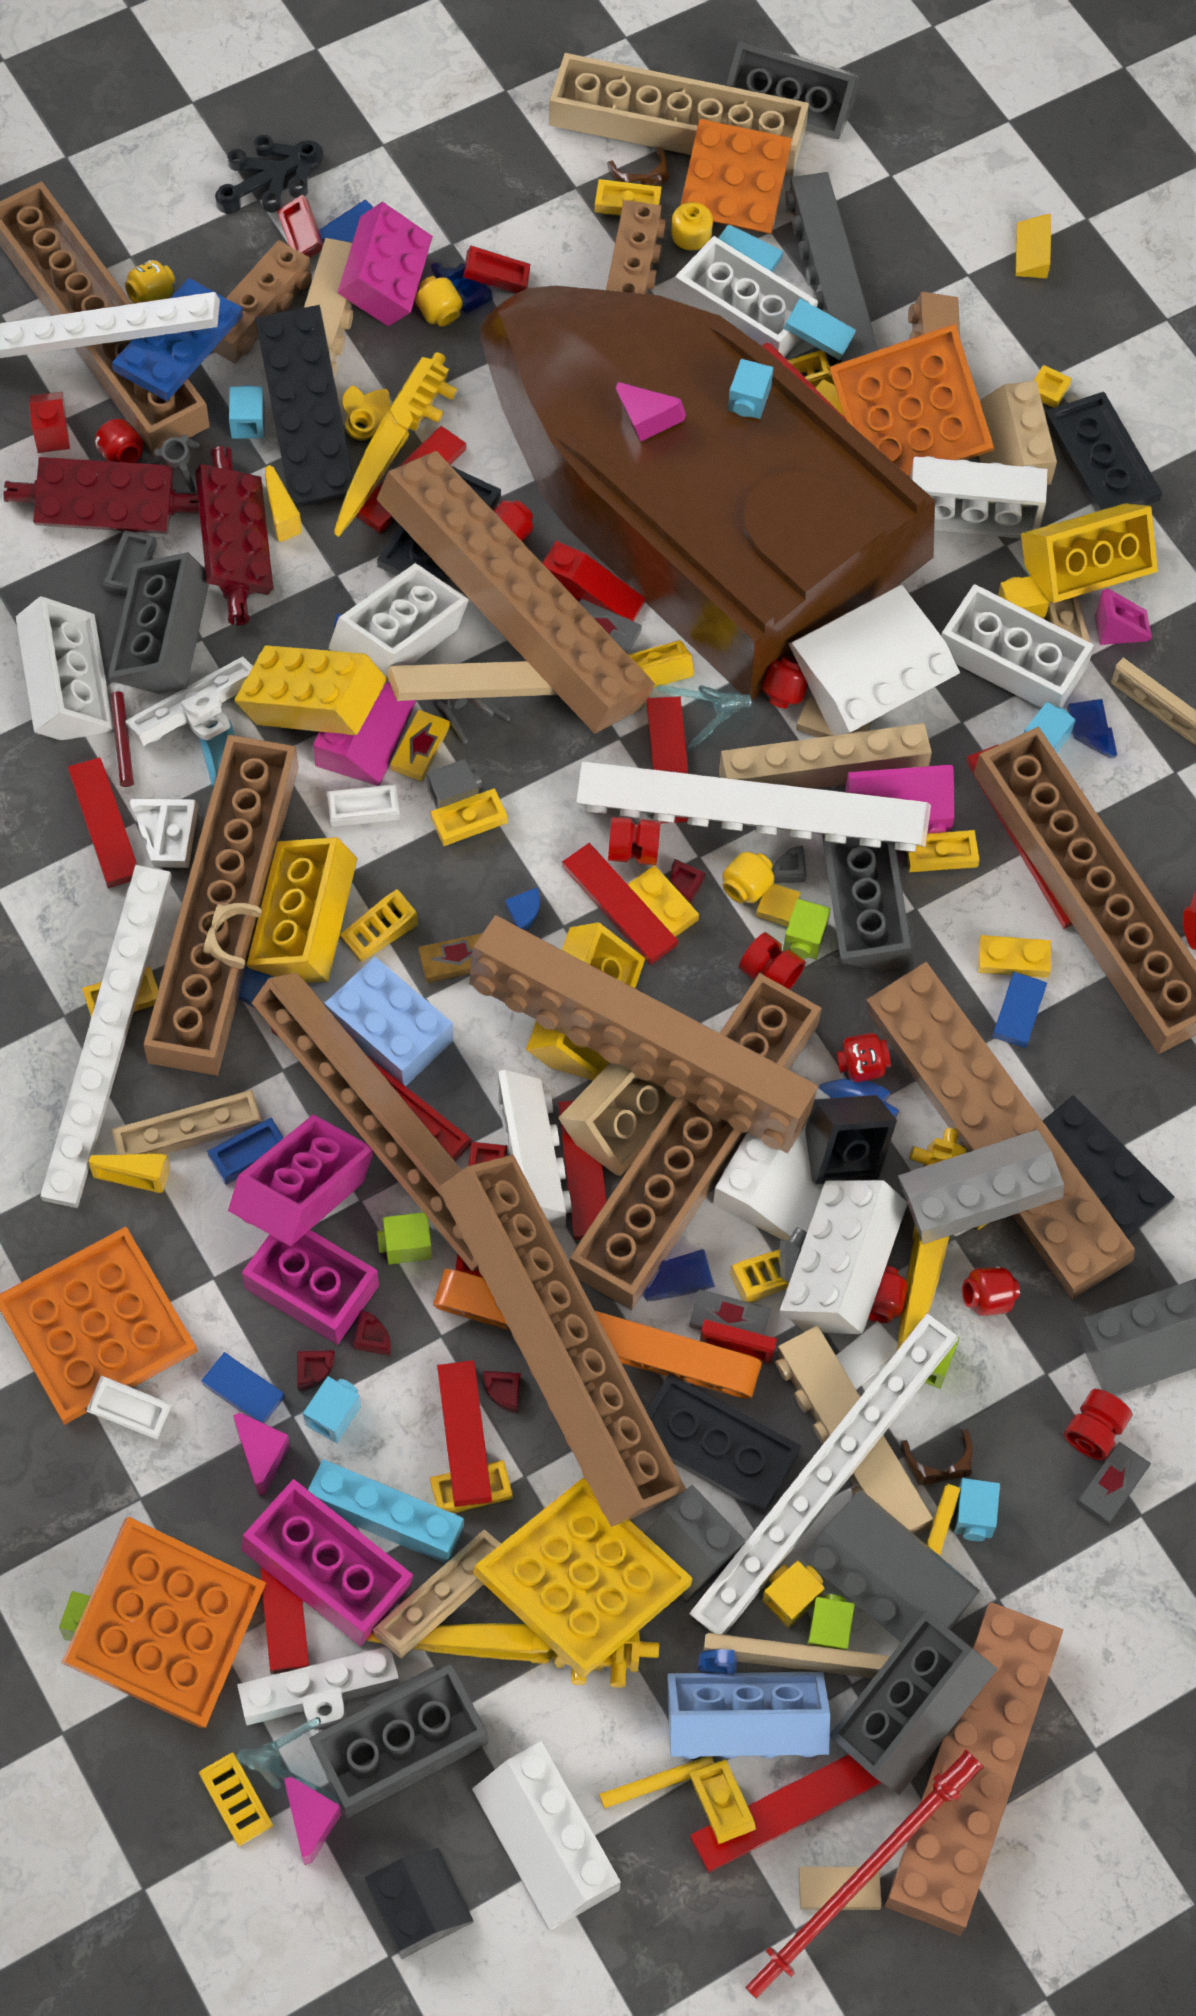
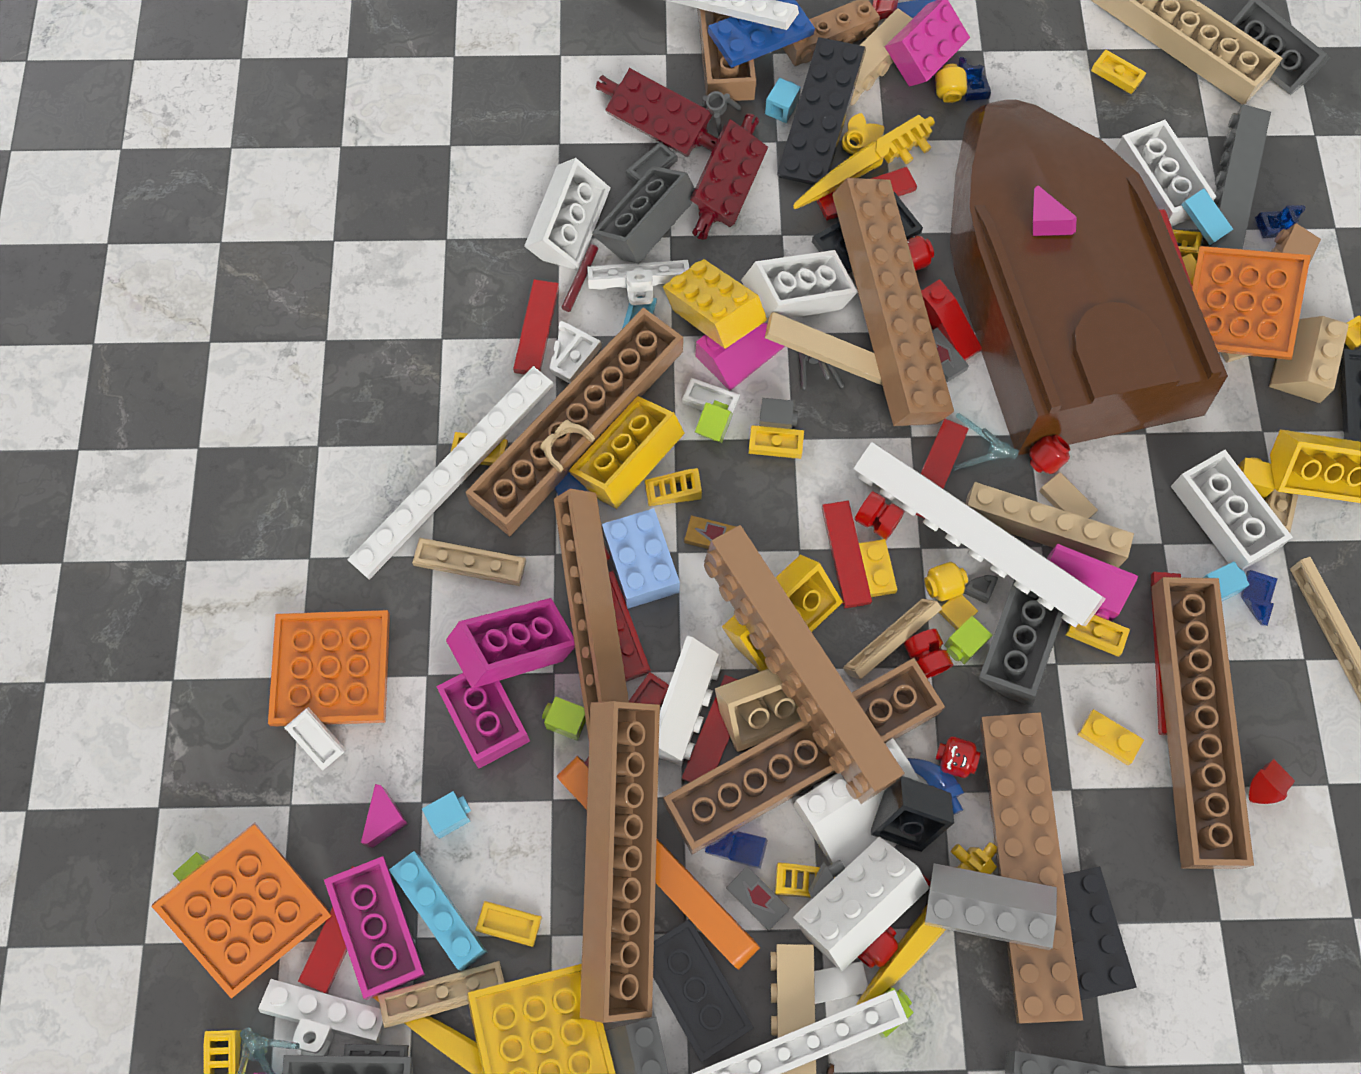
camera: 30 degrees right, 5 degrees up
red slope [29,392,70,453] -> none
yellow slope [89,1154,170,1193] -> none
red head [95,419,144,463] -> none
blue tile [201,1352,285,1424] -> none
blue tile [207,1117,284,1185] -> none
yellow slope [265,465,302,542] -> none
dark red tile [297,1350,335,1391] -> none
dark red tile [353,1310,391,1356] -> none
yellow tile [390,709,450,782] -> none
red tile [437,1360,492,1507] -> none
red tile [463,245,531,294] -> none
dark red tile [483,1370,521,1413] -> none
blue tile [505,888,540,931] -> none
medium nougat brick [606,200,667,294] -> none
reddish brown cap [607,147,669,186] -> none
yellow slope [629,640,694,688] -> none
yellow head [671,202,713,250] -> none
dark red tile [671,859,706,904] -> none
orange plate [680,119,793,235] -> none
red tile [700,1319,777,1363] -> none
medium azure tile [718,224,784,272] -> none
medium azure brick [728,359,774,419] -> none
white slope [789,585,960,735] -> none
white brick [910,456,1048,539] -> none
red head [962,1266,1020,1316] -> none
blue tile [992,972,1048,1048] -> none
dark pink slope [1095,588,1152,645] -> none
none -> lime brick [695,400,733,443]
none -> tan tile [843,599,942,679]
none -> clear blue slope [1255,205,1306,238]

